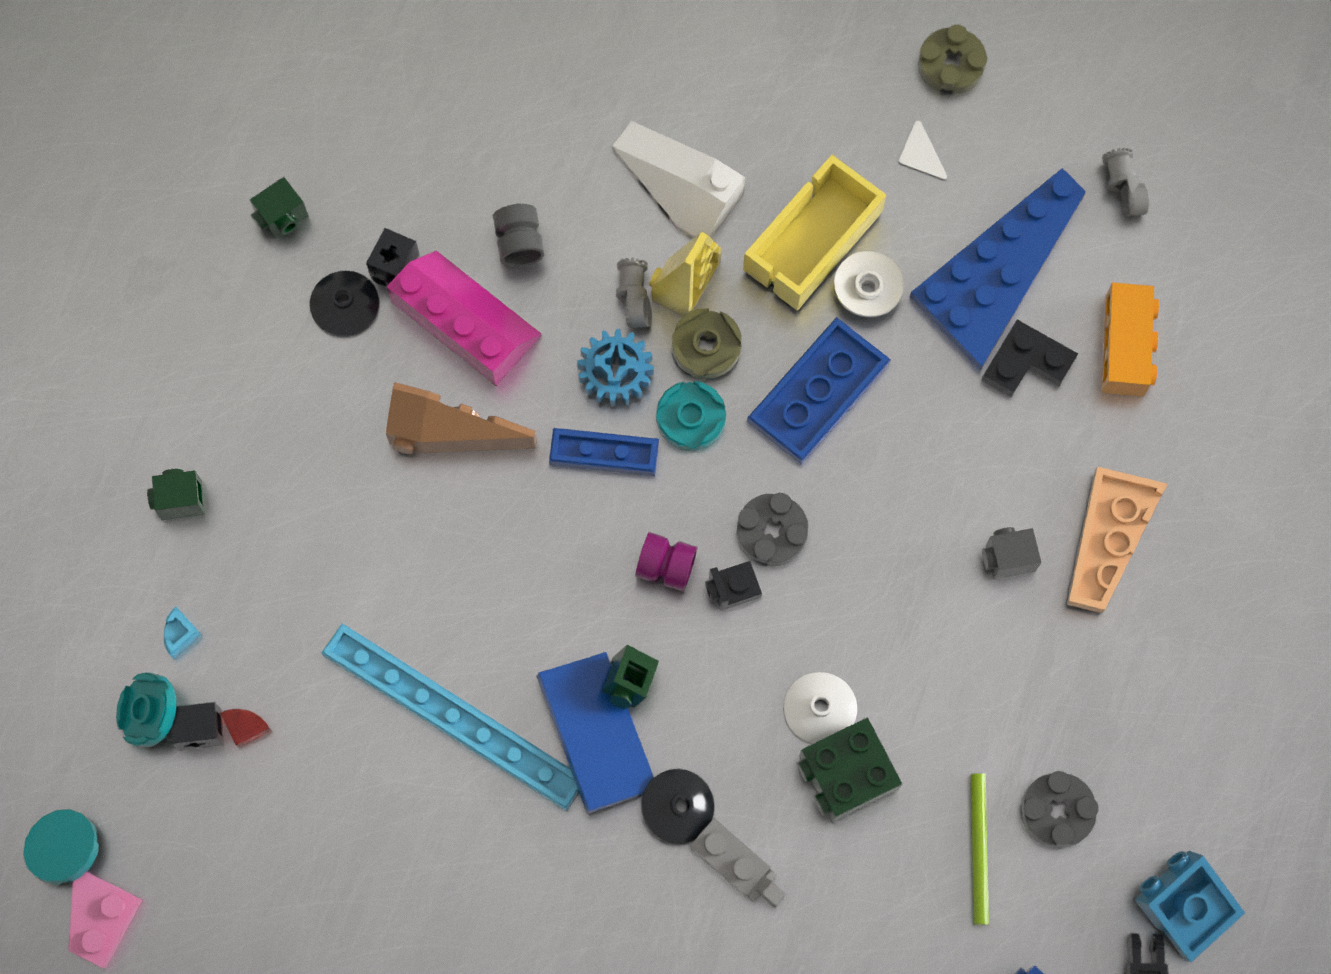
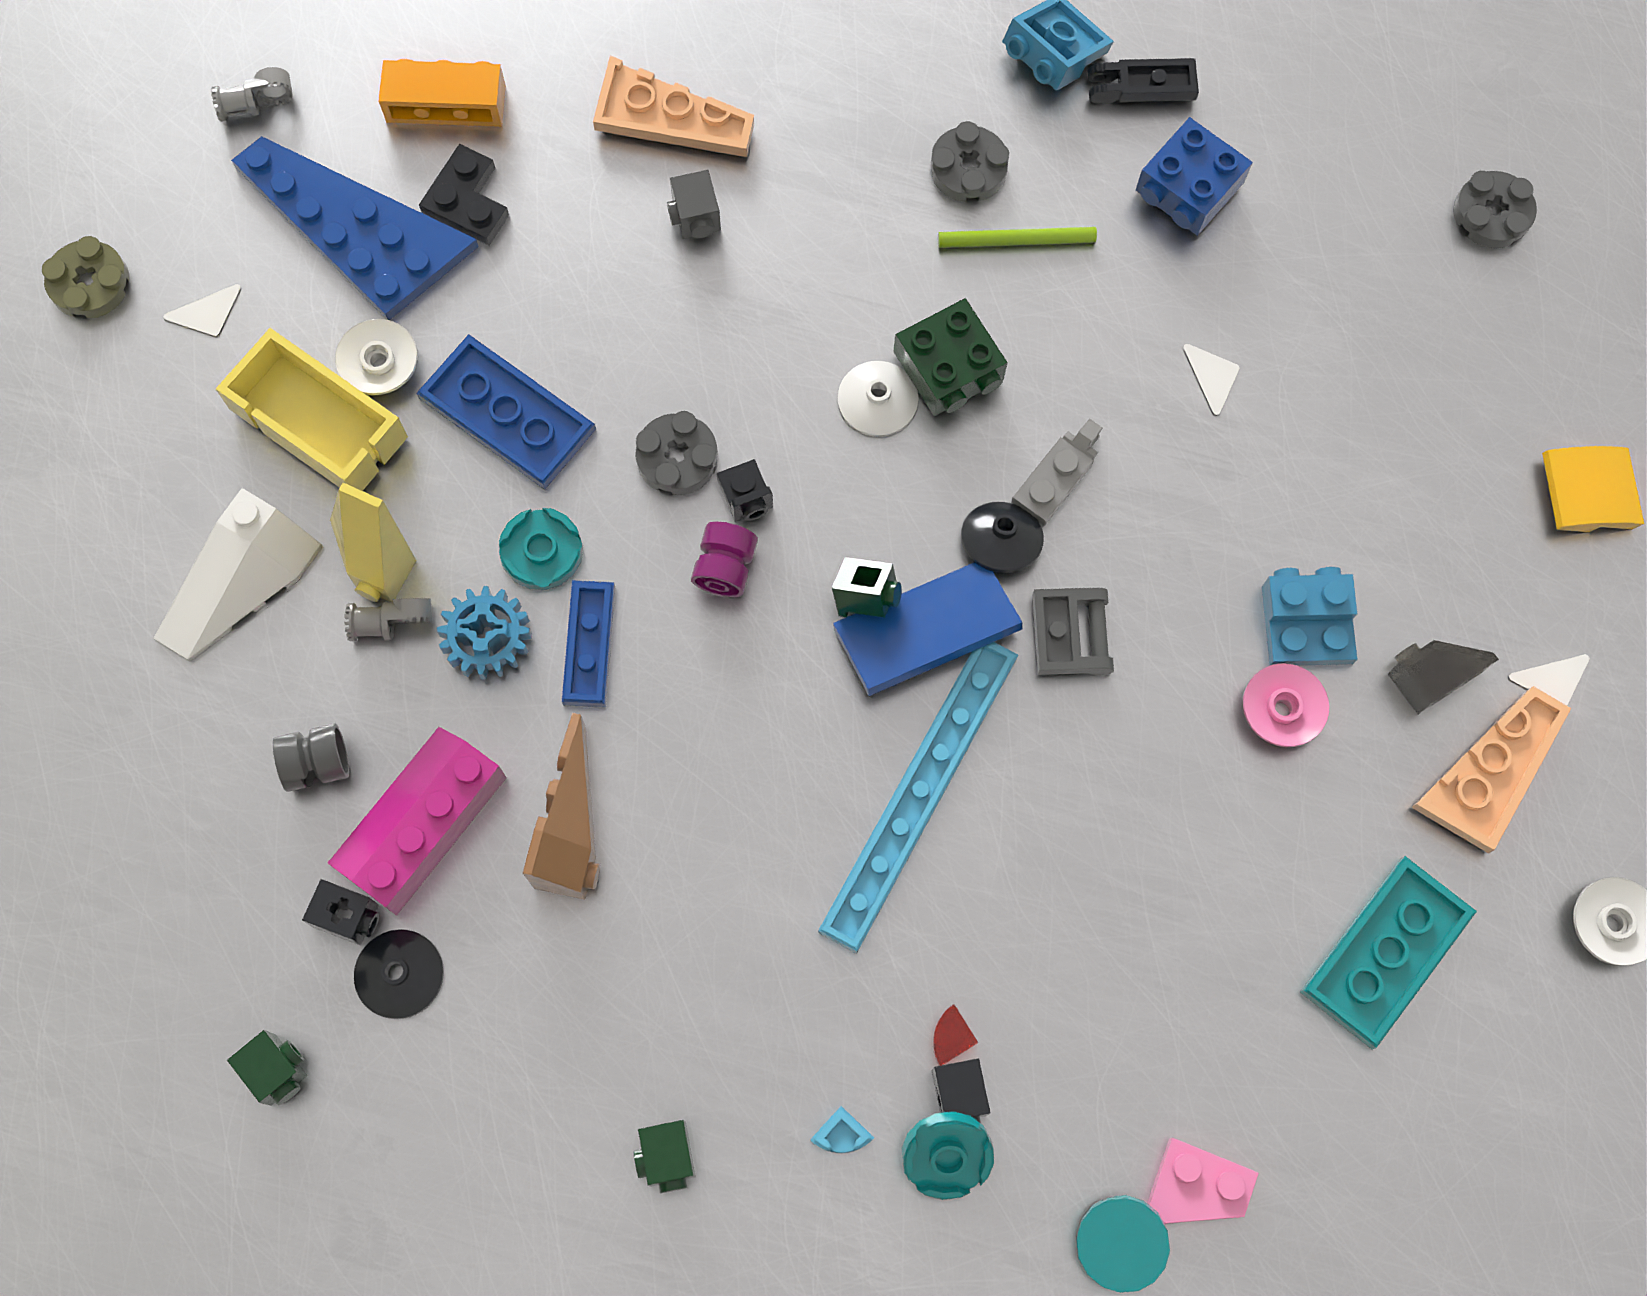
camera: 95 degrees left, 0 degrees up
olive plate [672,308,742,380] -> none
none -> dark grey plate [1032,588,1114,675]

